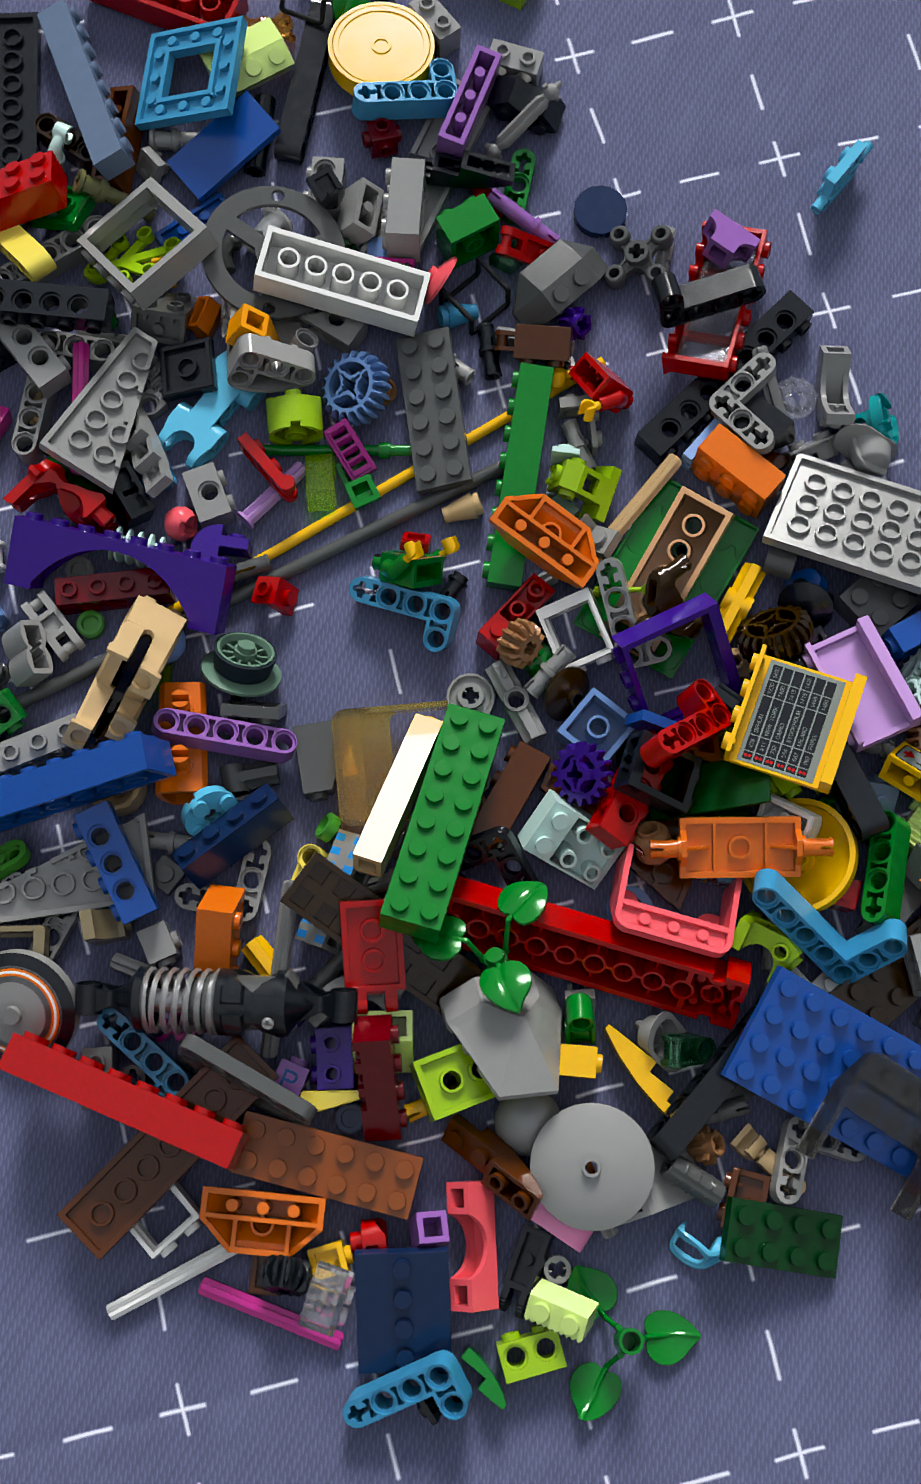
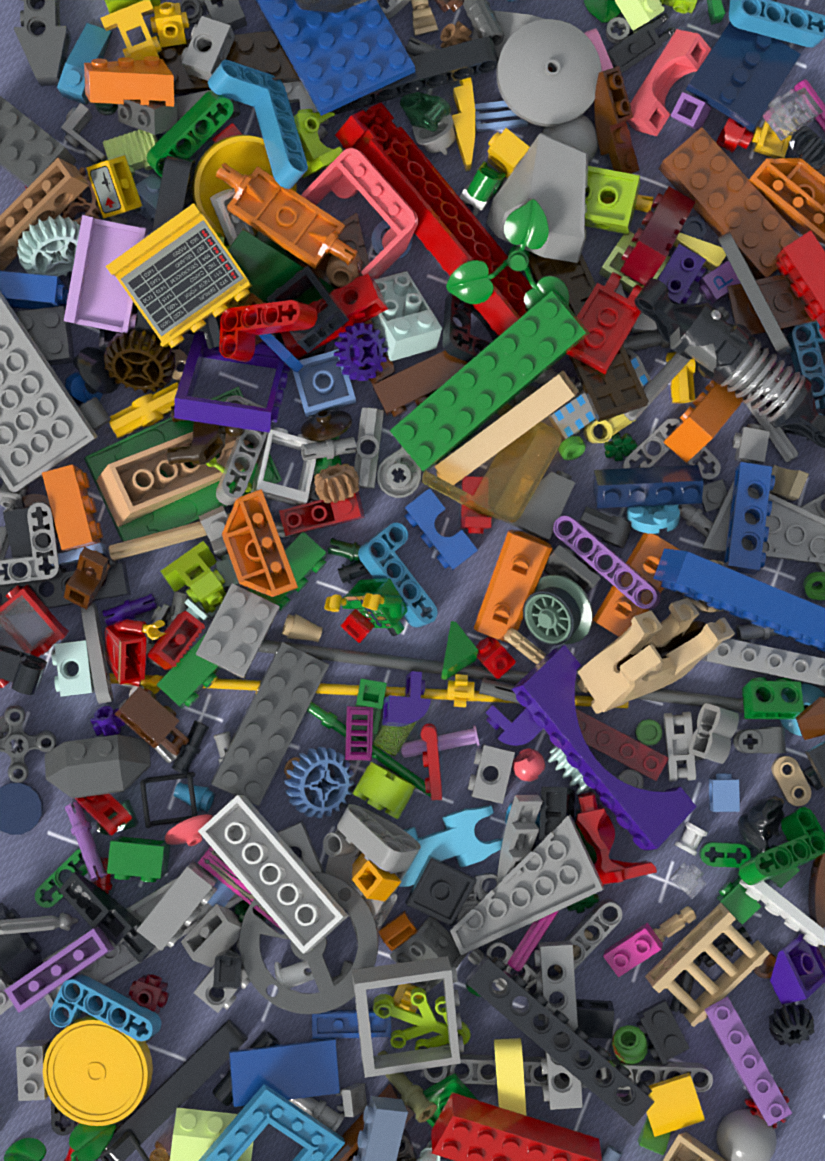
camera: 150 degrees left, 10 degrees up
none -> light aqua brick [51,640,95,697]
none -> reddish brown brick [64,547,110,610]
none -> light grey beam [81,603,113,704]
none -> dark purple pin [102,593,157,626]
none -> red brick [147,611,205,670]
none -> light grey plate [196,583,280,679]
none -> dark green pin [328,538,361,562]
none -> dark purple brick [382,671,431,727]
none -> blue arch [404,488,478,571]
none -> green slope [441,621,478,680]
none -> yellow gear [447,674,475,707]
none -> red bracket [461,476,491,534]
none -> orange piece [473,530,552,643]
none -> light blue tile [475,101,528,132]
none -> tan axle [504,628,546,664]
none -> dark green plant [604,432,637,462]

